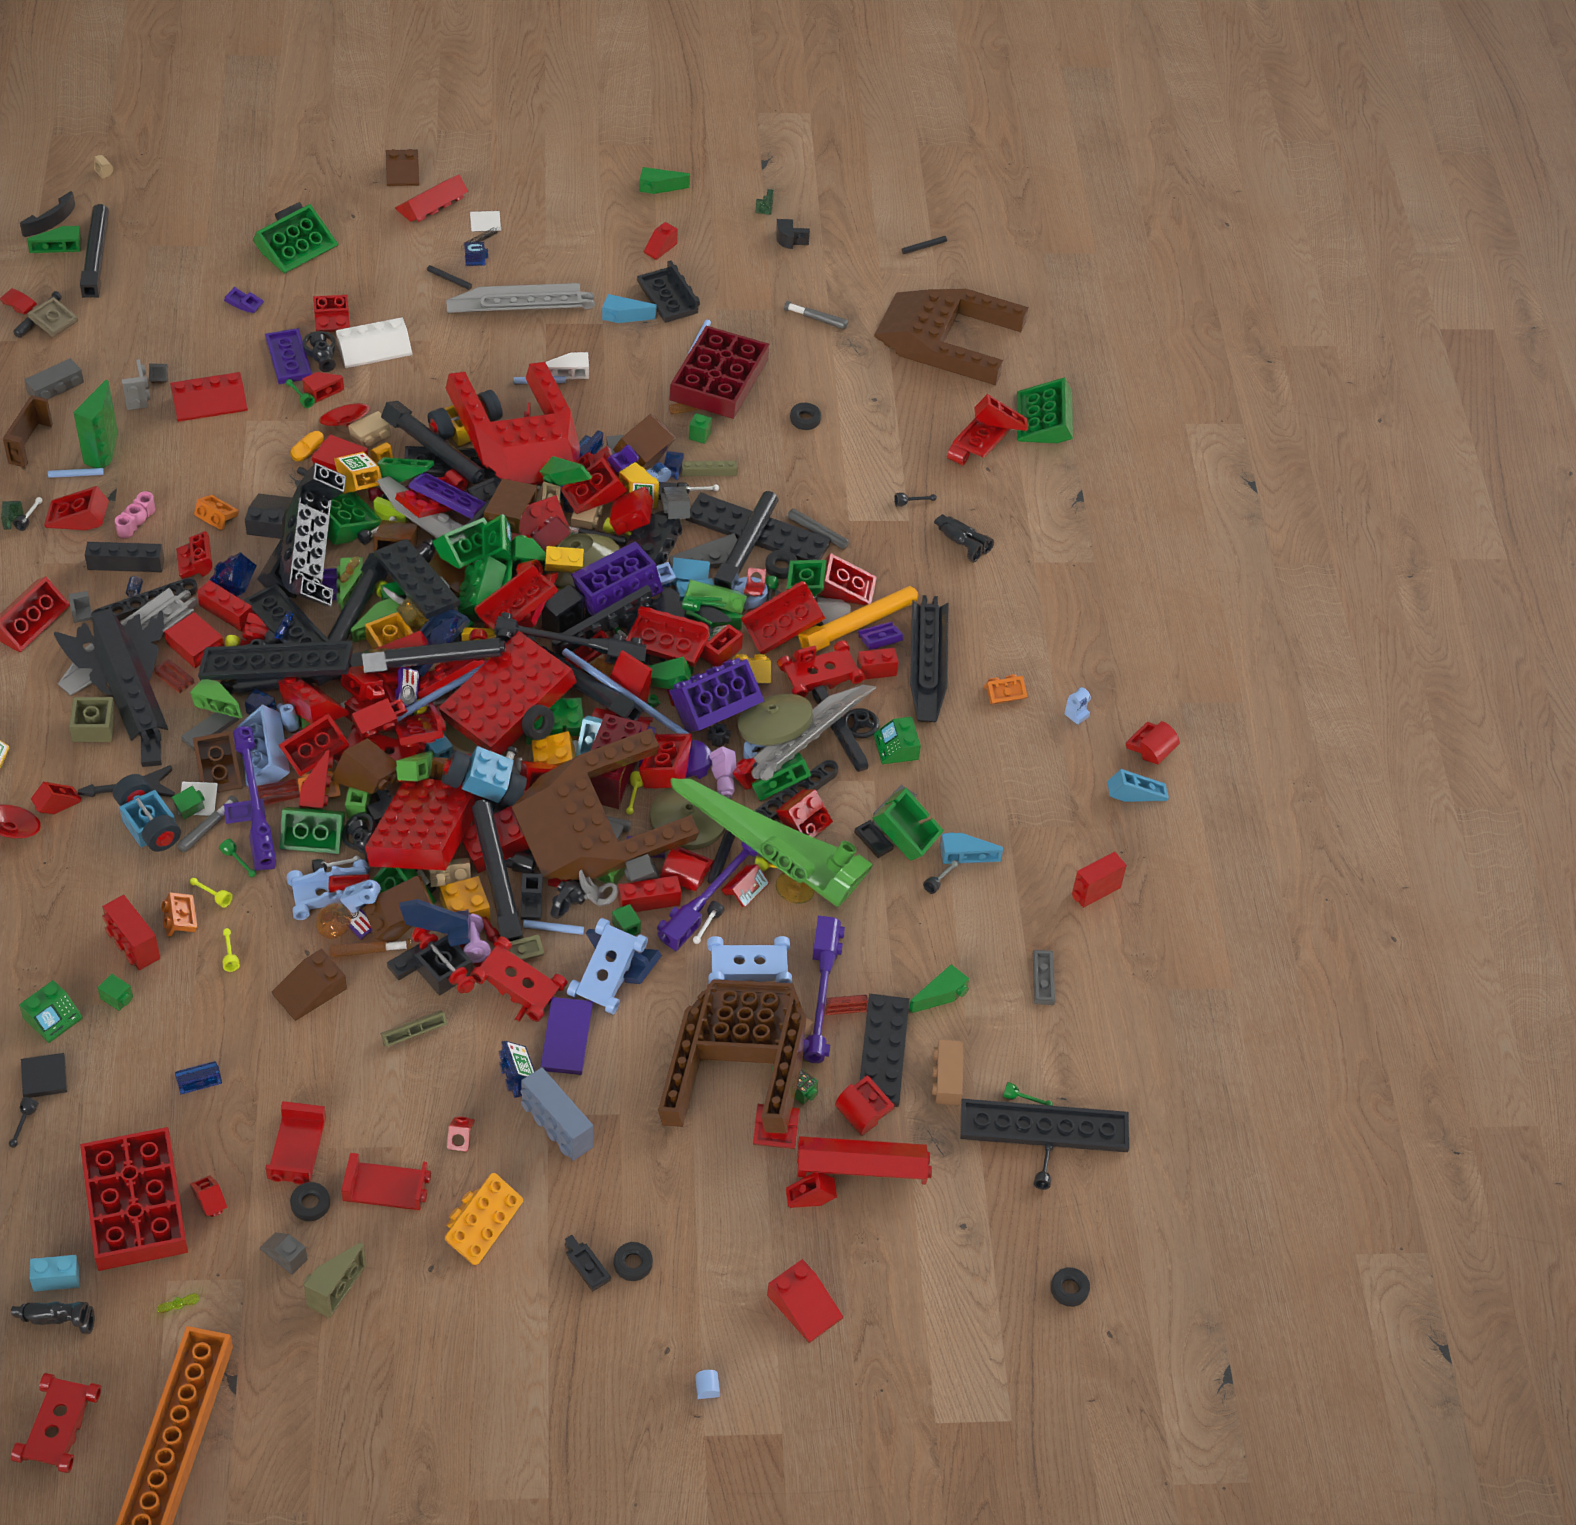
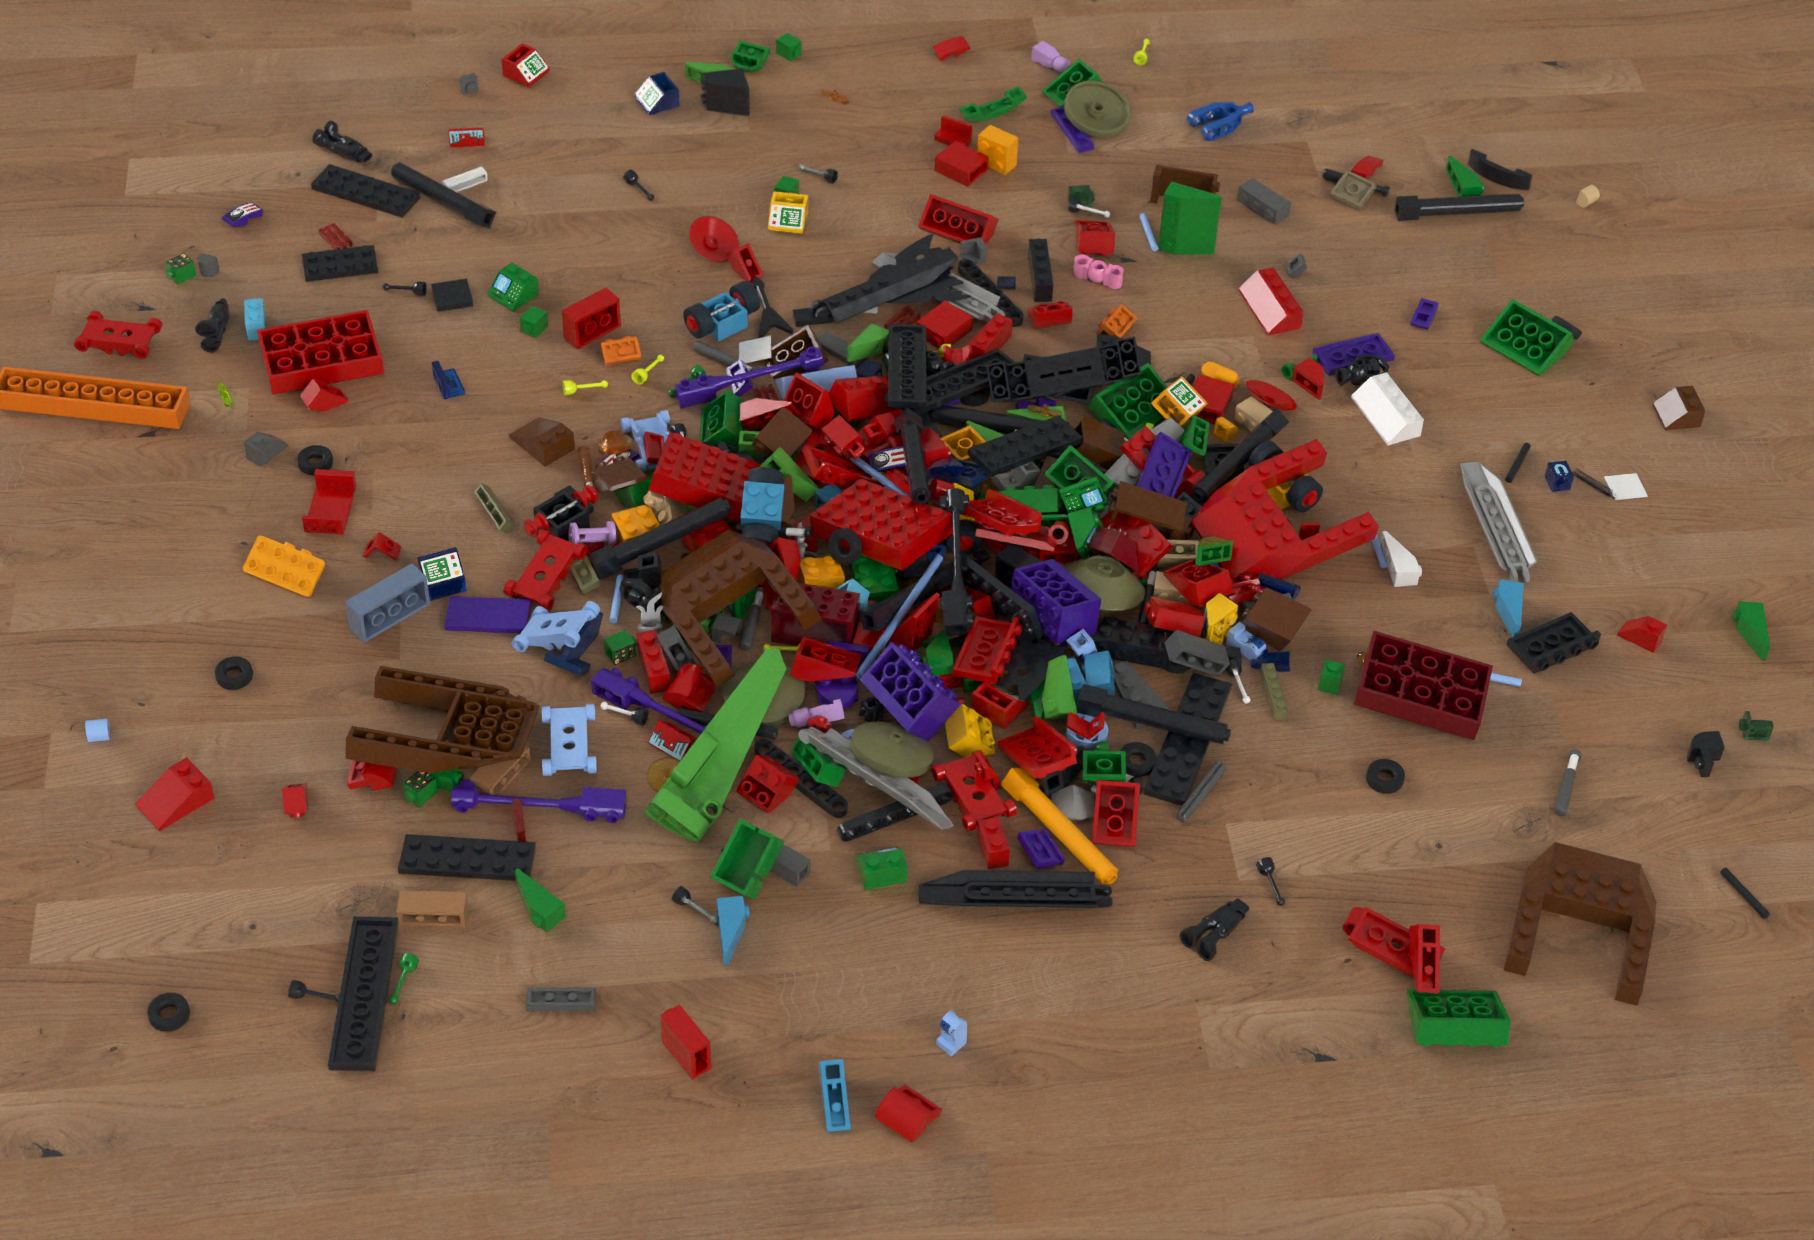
camera: 90 degrees right, 5 degrees down
olive slope [69,697,114,742] -> none
light grey bracket [122,359,151,410] -> none
green brick [172,785,205,820] -> none
clear blue slope [209,552,257,597] -> none
red panel [265,1101,326,1185] -> none
clear blue pin [275,611,294,639] -> none
olive slope [303,1242,367,1318] -> none
red brick [313,295,350,333] -> none
light blue leg [340,880,381,914] -> none
red slope [395,174,469,222] -> none
dark blue piece [399,899,470,947] -> none
yellow brick [545,546,584,573] -> none
black hinge [564,1235,611,1292] -> none
dark purple bracket [607,445,639,473] -> none
green plant [682,595,726,625] -> none
red panel [797,1136,932,1185] -> none
red brick [835,1075,894,1136] -> none
black piece [843,708,879,739] -> none
orange bracket [984,674,1028,705] -> none

